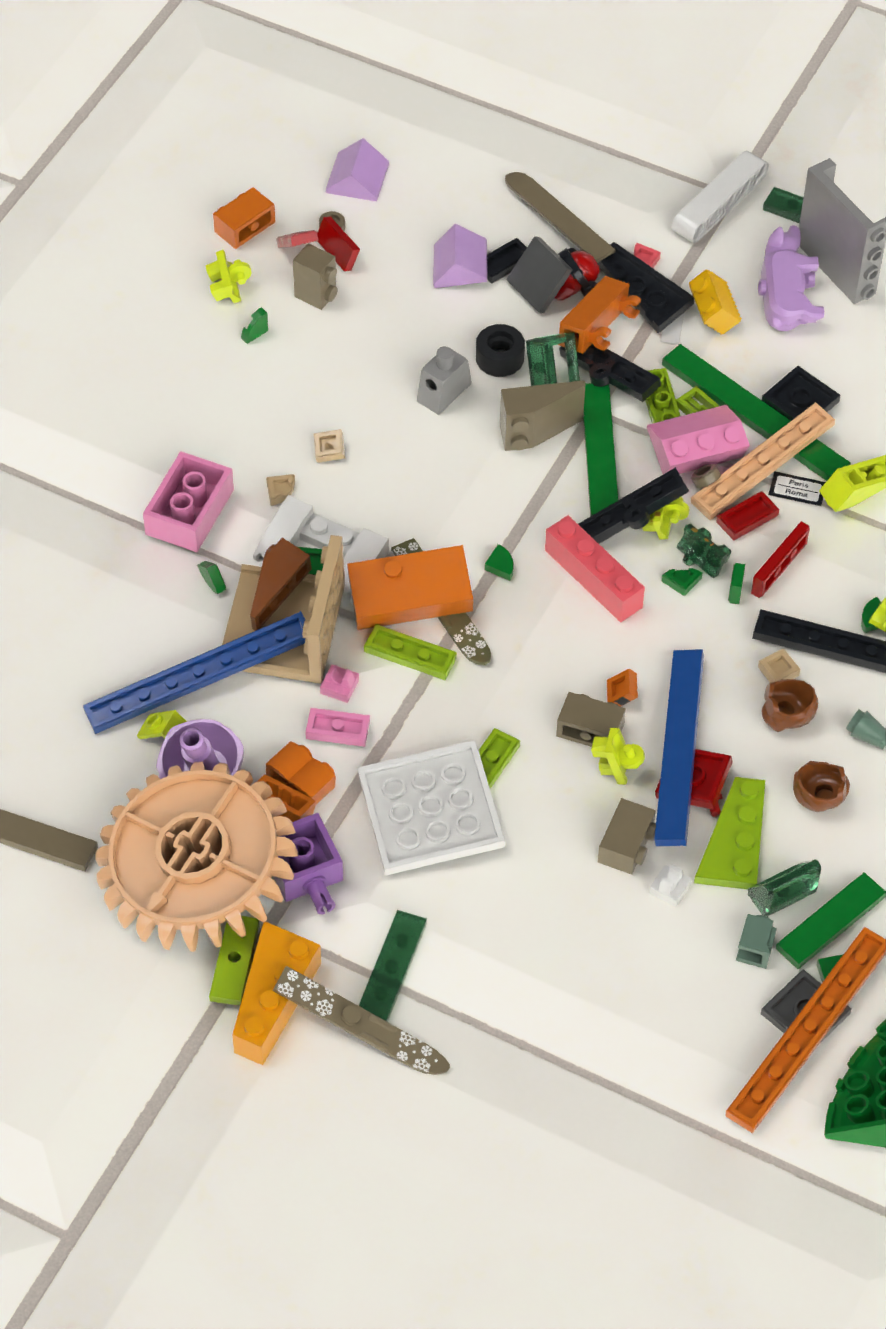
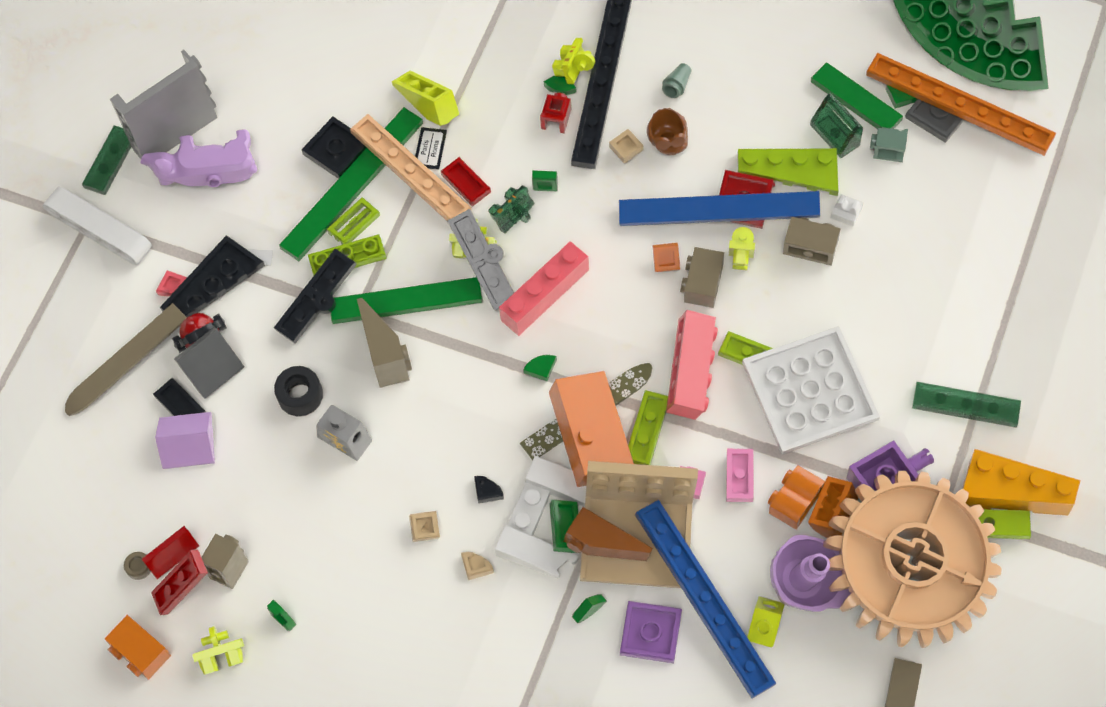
camera: 90 degrees left, 10 degrees up
bright pink brick [143,451,234,552] -> none
dark tan piece [272,966,450,1075] -> none
lavender slope [326,138,389,202] -> none
clear green tile [526,332,580,386] -> none
orange brick [558,276,641,354] -> none
bright pink slope [647,405,750,474] -> none
green tile [661,568,703,596] -> none
yellow brick [689,269,742,335] -> none
dark tan tile [691,464,721,488] -> none
red tile [751,521,810,598] -> none
dark orange hair [793,761,850,812] -> none
none -> black tile [474,476,504,504]
none -> red window [540,93,572,134]
none -> medium lavender tile [620,601,682,664]
none -> coral brick [666,310,718,420]

